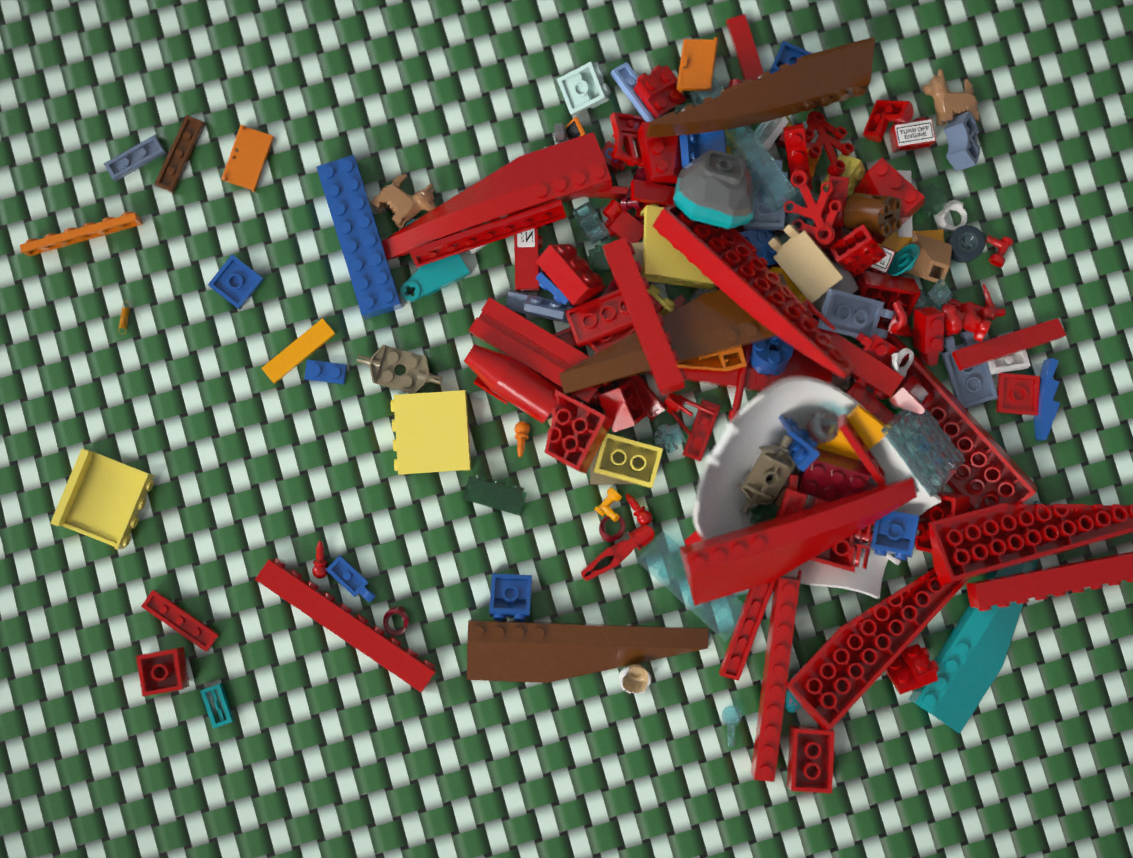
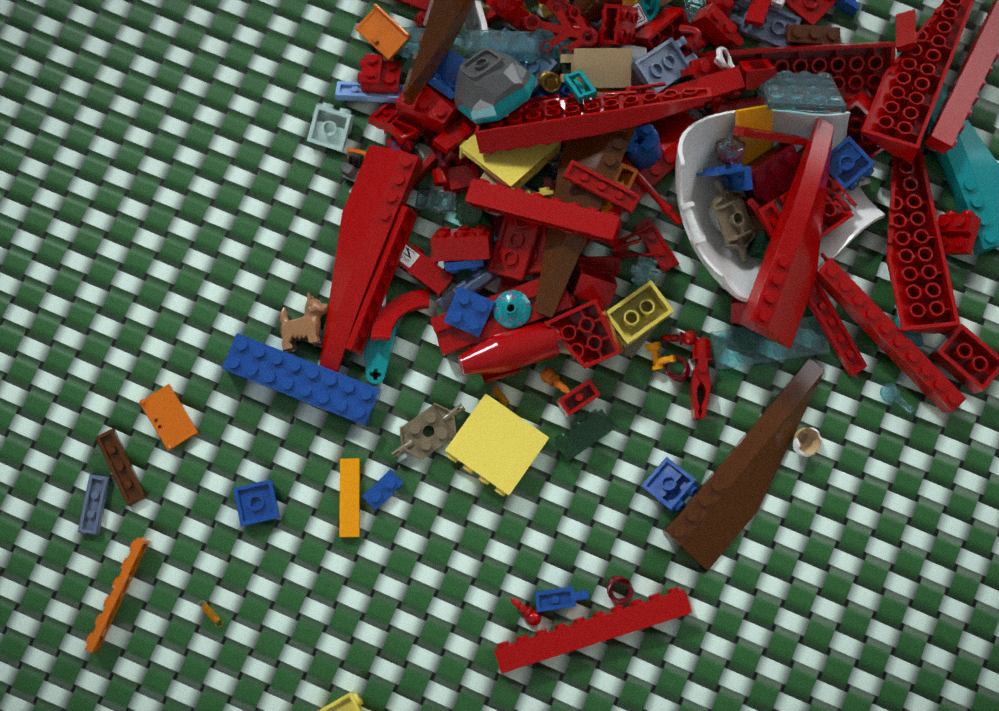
camera: 45 degrees left, 5 degrees down
none -> red tile [371,289,429,341]
none -> blue plate [443,286,495,337]
none -> light orange piece [490,384,511,410]
none -> teal dish [493,290,532,329]
none -> pearl gold wheel [537,71,561,92]
none -> red brick [555,379,601,417]
none -> red tile [562,160,642,215]
none -> teal tile [564,70,597,104]
none -> reddish brown plate [785,24,840,45]
none -> red tile [896,9,917,53]

